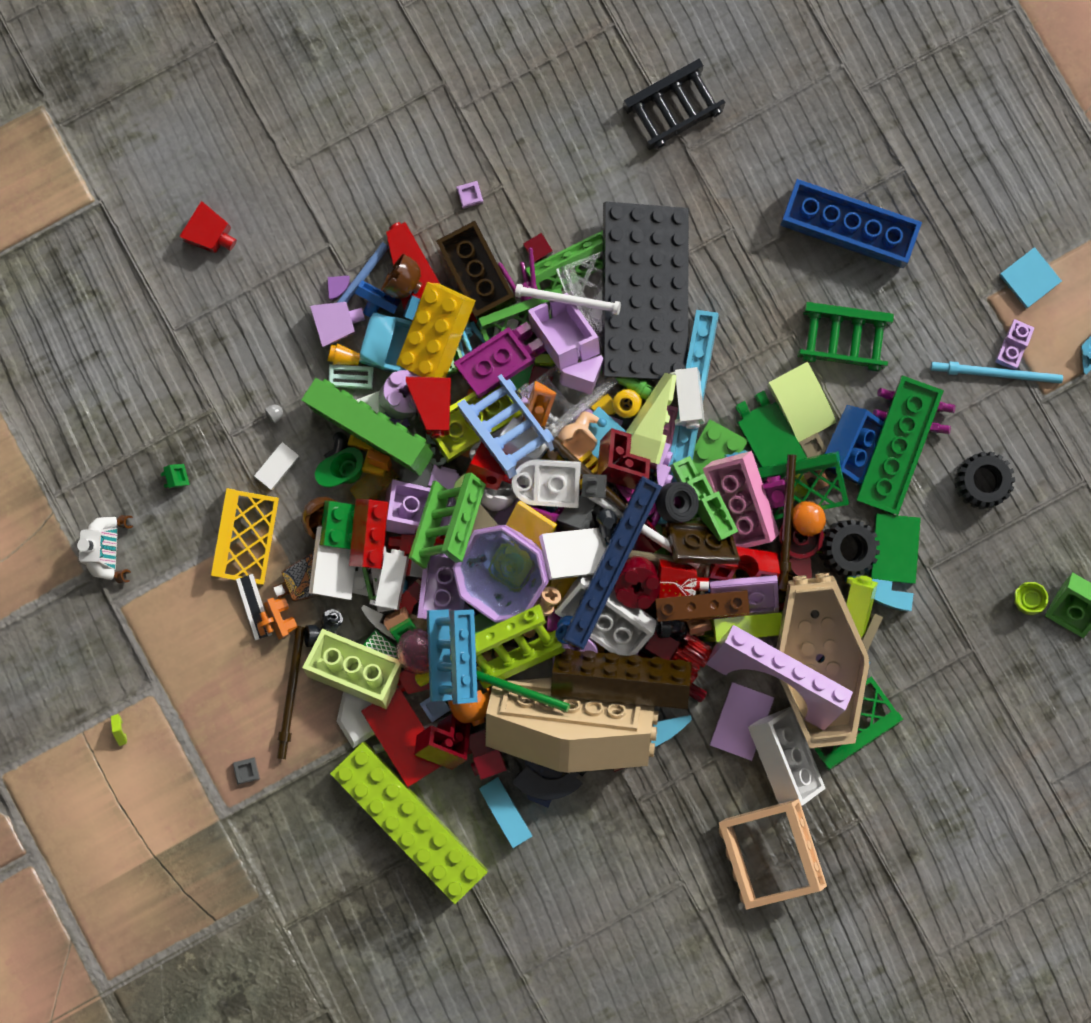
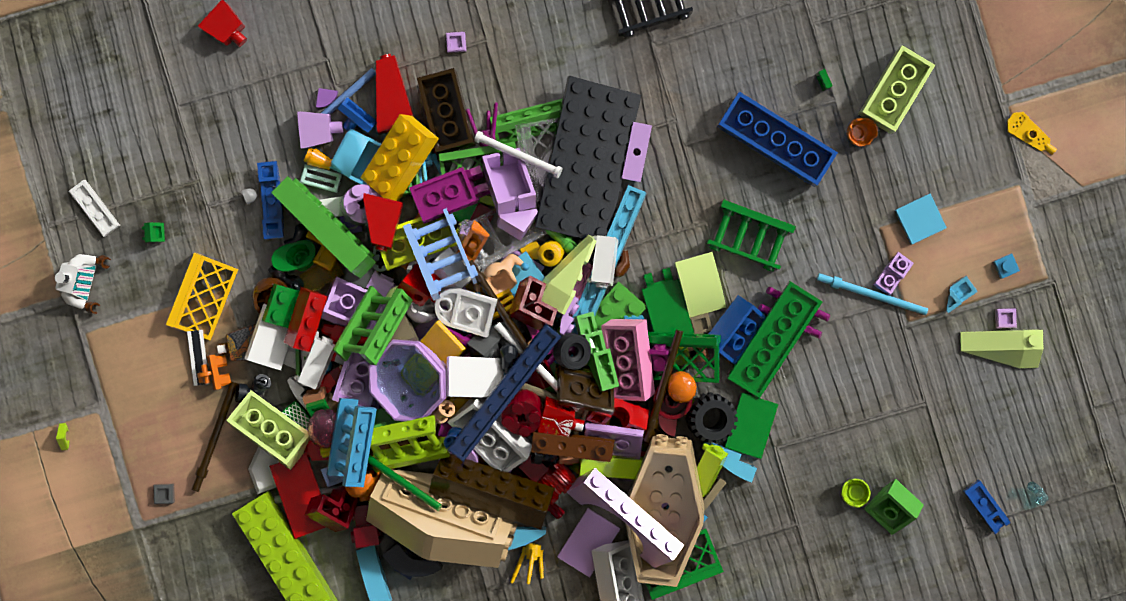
camera: 10 degrees right, 5 degrees up
white tile [254,442,300,490] -> none
orange tile [367,449,392,471] -> none
reddish brown cylinder [381,254,422,299] -> none
dark azure tile [403,295,421,320] -> none
dark red tile [523,233,553,263] -> none
dark grey tile [582,474,607,498] -> none
black tyre [955,452,1015,509] -> none
none -> white tile [69,180,120,237]
none -> blue slope [257,161,284,239]
none -> black arm [268,265,304,291]
none -> yellow plant [510,543,544,584]
none -> reddish brown arm [614,251,630,277]
none -> lavender tile [622,122,652,182]
none -> green tile [815,69,833,91]
none -> orange hair [846,118,878,147]
none -> yellowish green brick [858,45,935,134]

